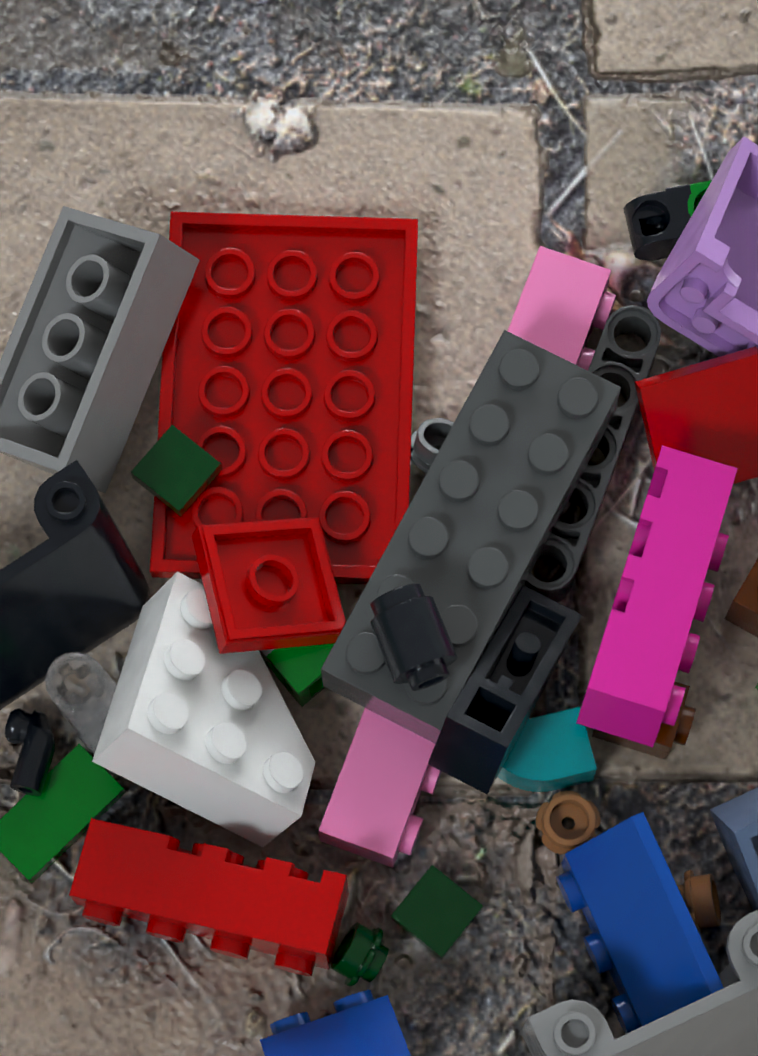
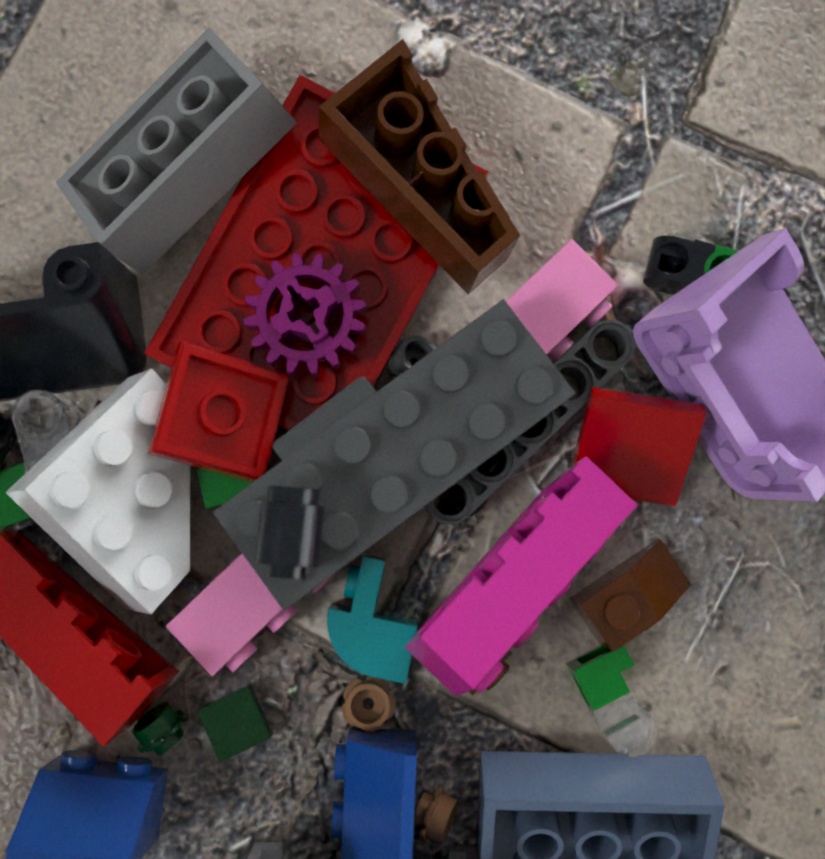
camera: 20 degrees right, 10 degrees up
dark green tile [131,425,222,517] -> none
black slope [428,586,582,794] -> none
none -> magenta gear [244,253,367,377]
none -> dark grey tile [272,376,376,461]
none -> reddish brown wedge [319,39,520,295]

